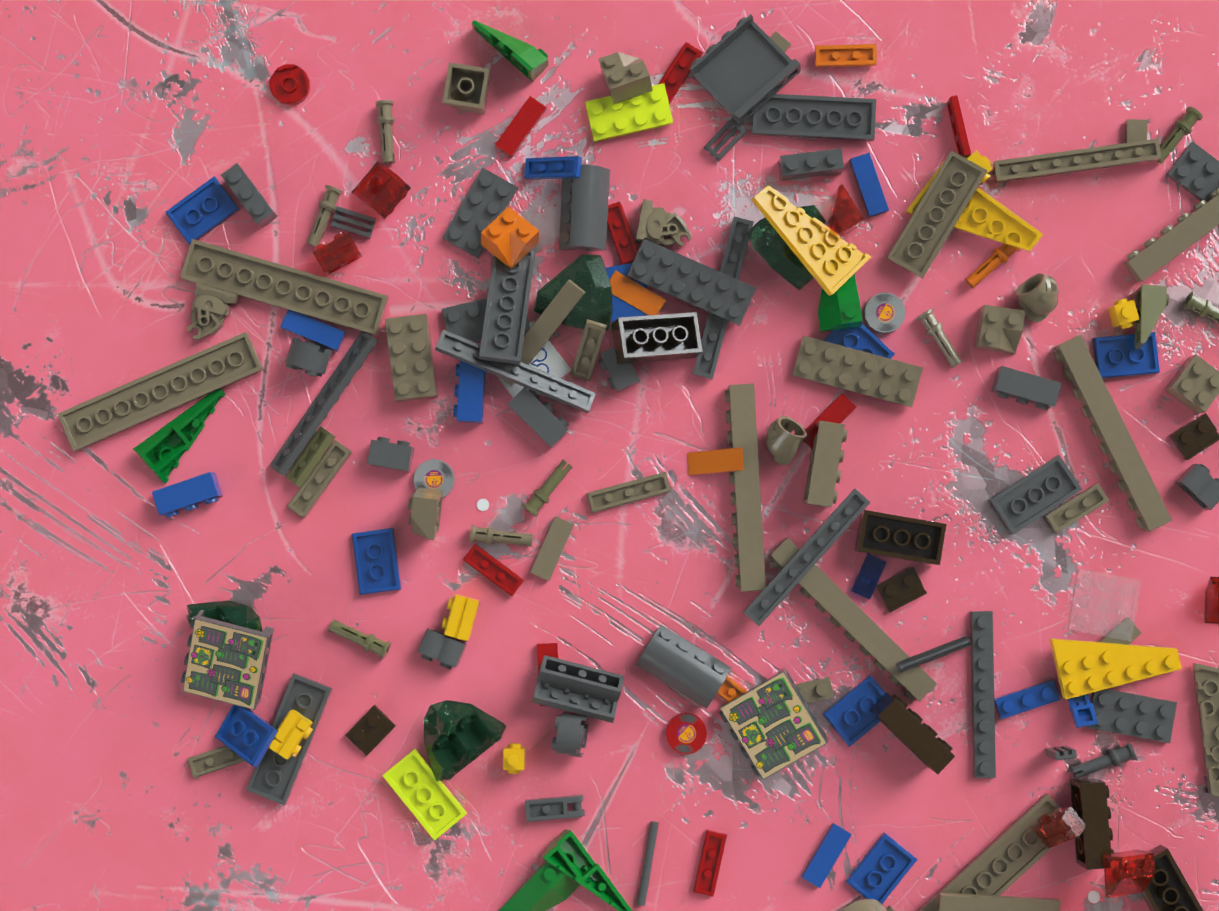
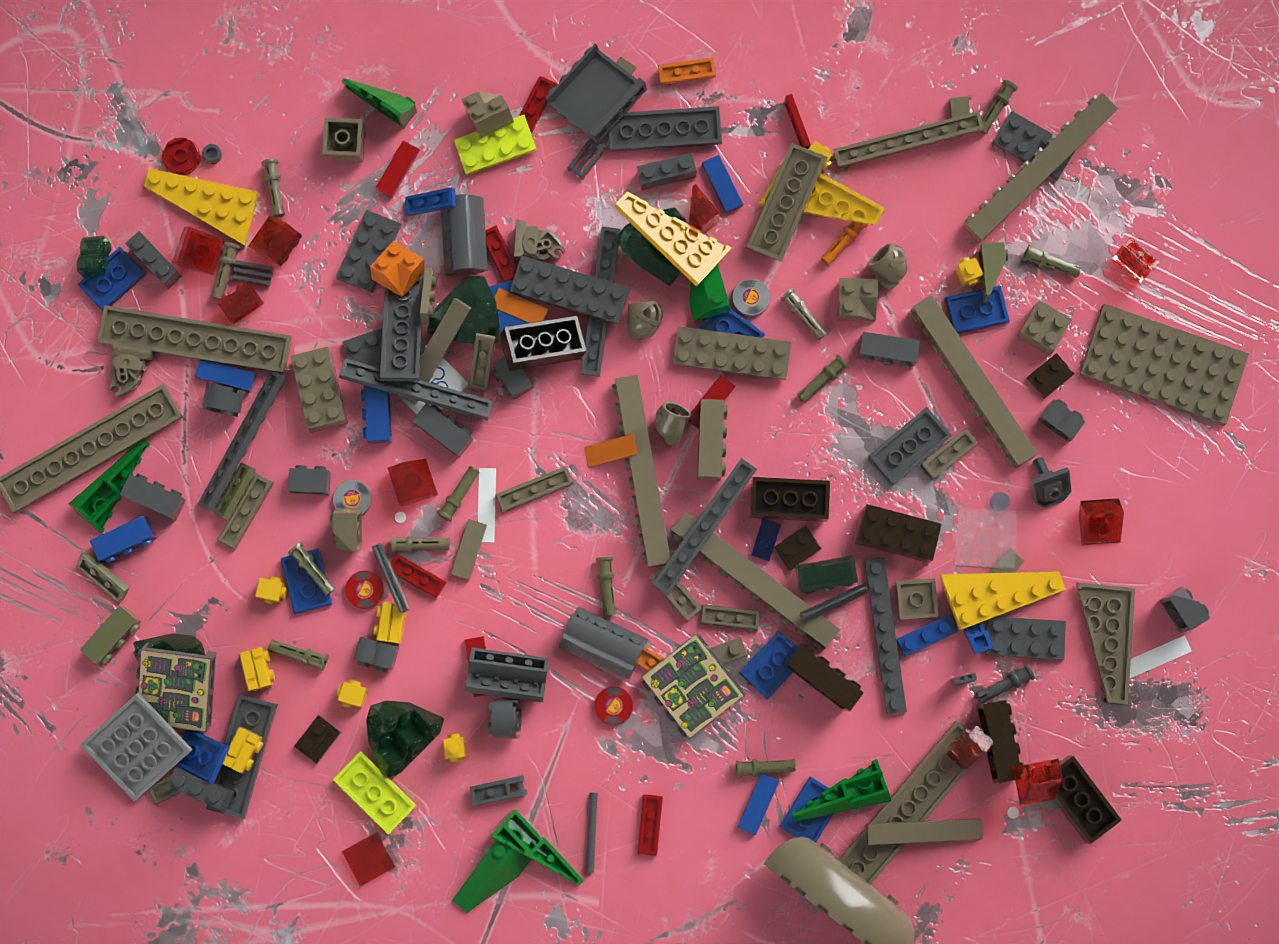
camera: 10 degrees left, 5 degrees down
none -> olive plate [76,551,130,603]
none -> clear green brick [77,236,112,277]
none -> olive brick [80,605,141,666]
none -> light grey plate [80,692,192,802]
none -> dark grey brick [120,473,186,520]
none -> yellow wing [144,168,259,247]
none -> dark grey brick [167,768,235,810]
none -> clear red slope [173,226,225,275]
none -> dark grey tile [202,144,222,164]
none -> yellow brick [239,647,275,692]
none -> yellow brick [255,576,287,605]
none -> olive pin [288,542,336,596]
none -> yellow brick [337,679,369,709]
none -> clear red tile [342,832,396,886]
none -> red tile [345,571,384,609]
none -> dark grey axle [372,543,410,613]
none -> clear red slope [388,459,438,507]
none -> dark tan plate [420,268,437,325]
none -> white sticker [478,468,496,542]
none -> olive pin [596,557,616,616]
none -> dark tan helmet [627,301,663,340]
none -> dark tan plate [649,565,702,621]
none -> dark tan tile [700,604,760,630]
none -> olive pin [736,759,796,778]
none -> green wedge [792,759,892,822]
none -> clear green brick [795,555,858,594]
none -> olive pin [797,354,849,403]
none -> dark brown brick [855,504,942,563]
none -> dark tan plate [896,578,939,620]
none -> clear light blue tile [990,492,1010,512]
none -> dark grey piece [1031,457,1072,508]

